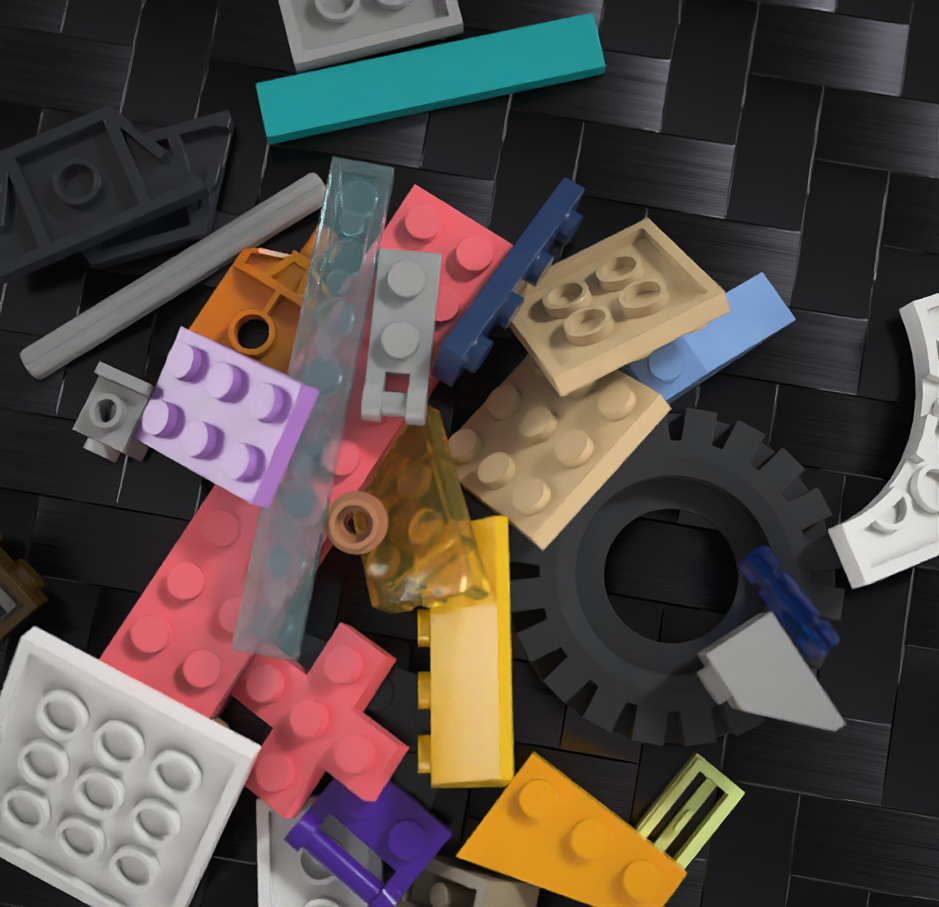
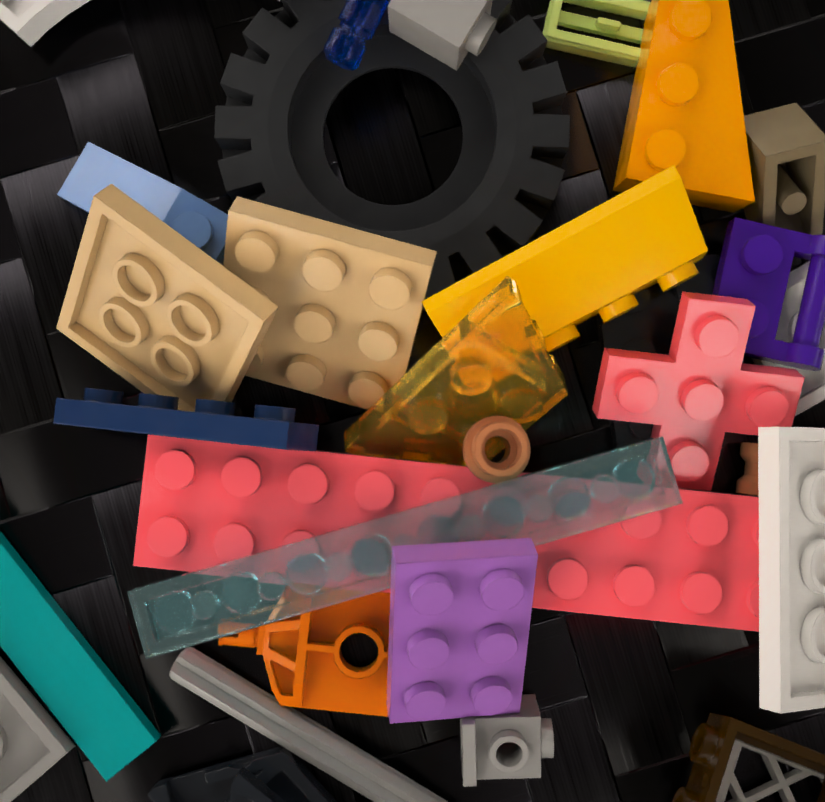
camera: 115 degrees left, 5 degrees up
light grey plate [361,248,442,426] -> none

